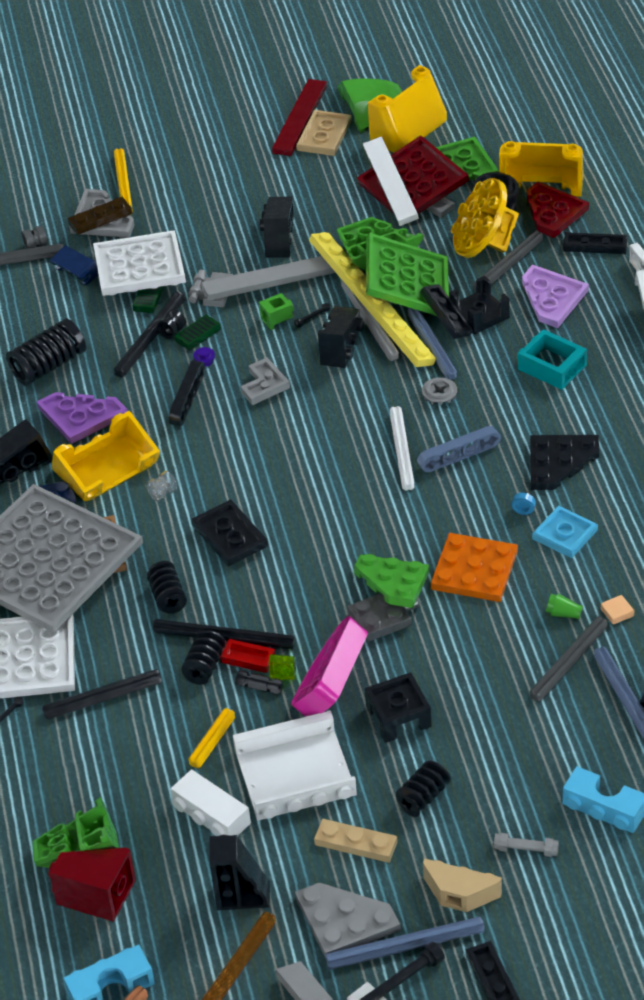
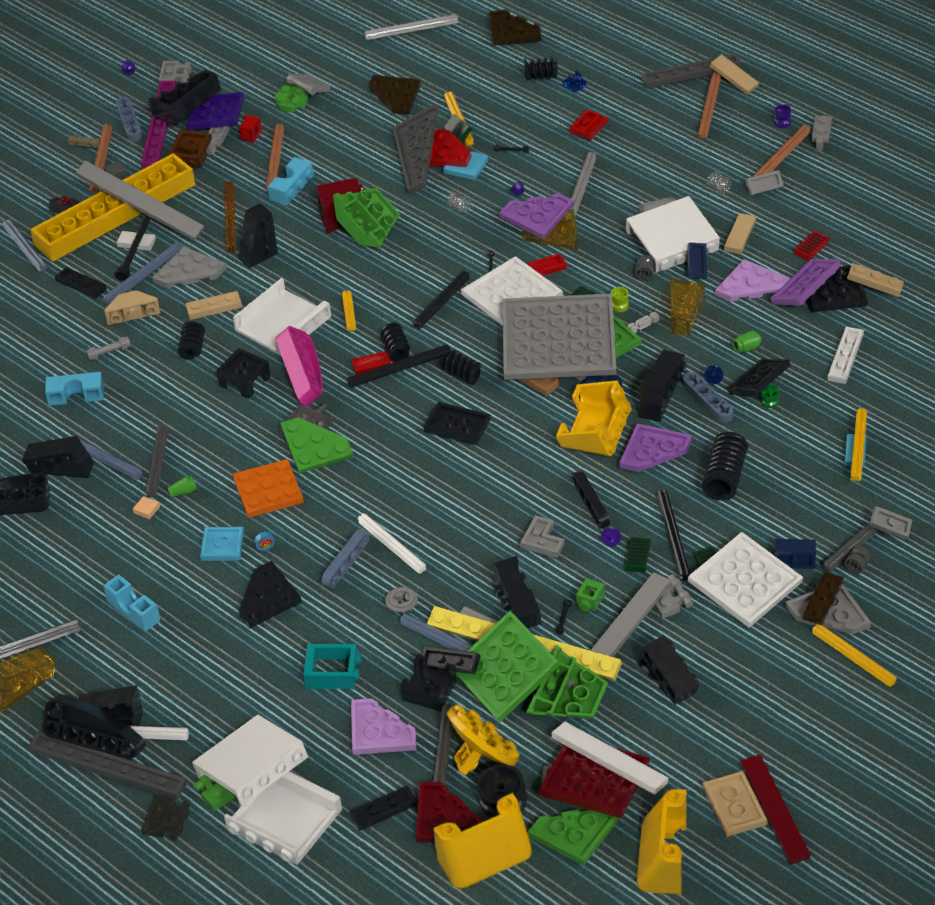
camera: 145 degrees right, 0 degrees up
clear wheel [146,471,178,502] -> none
black wheel [157,310,187,339] -> none
white brick [171,769,251,836] -> none
black axle [235,671,283,694] -> none
clear neon green plate [269,654,296,680] -> none
bright green wedge [337,78,402,133] -> none

